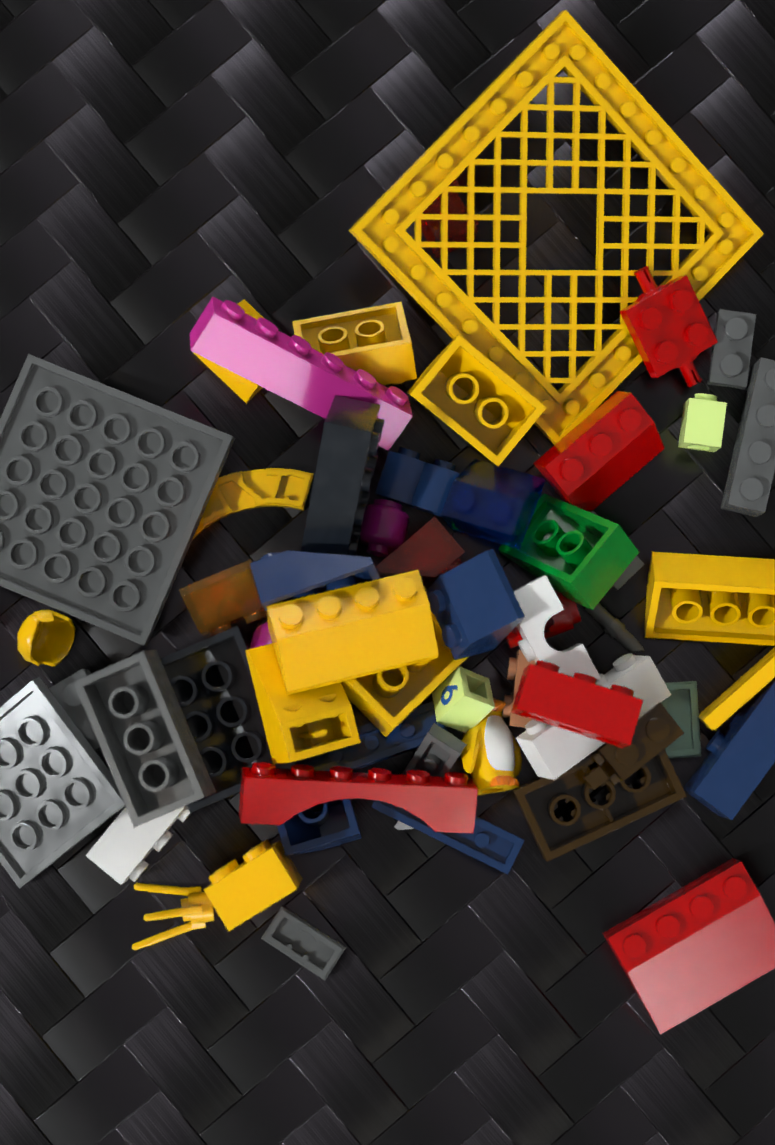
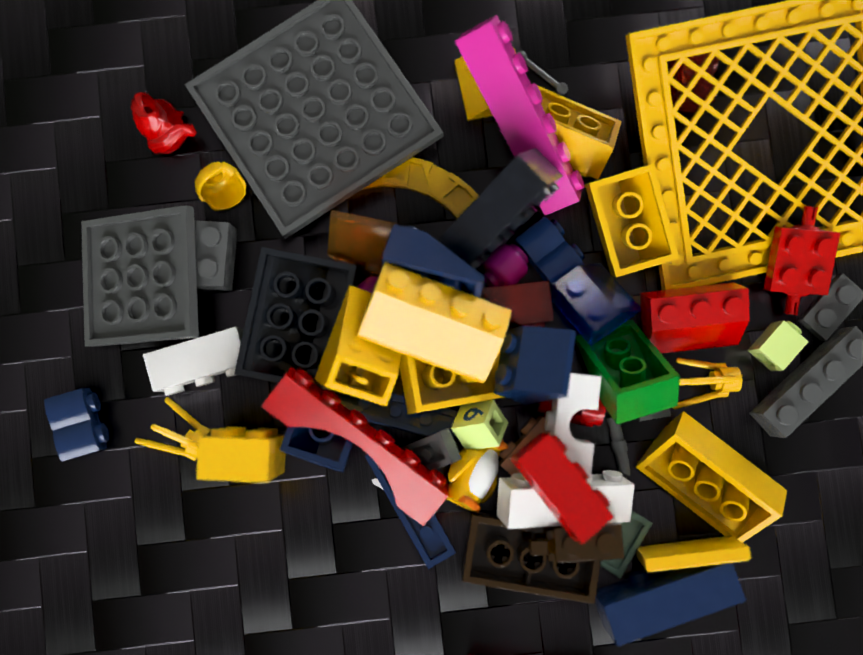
camera: 30 degrees right, 0 degrees up
dark grey brick [74,649,216,828] -> none
dark grey plate [261,905,346,980] -> none
none -> dark blue brick [44,388,109,462]
none -> dark grey hinge [516,51,568,96]
none -> yellow plant [672,358,742,409]

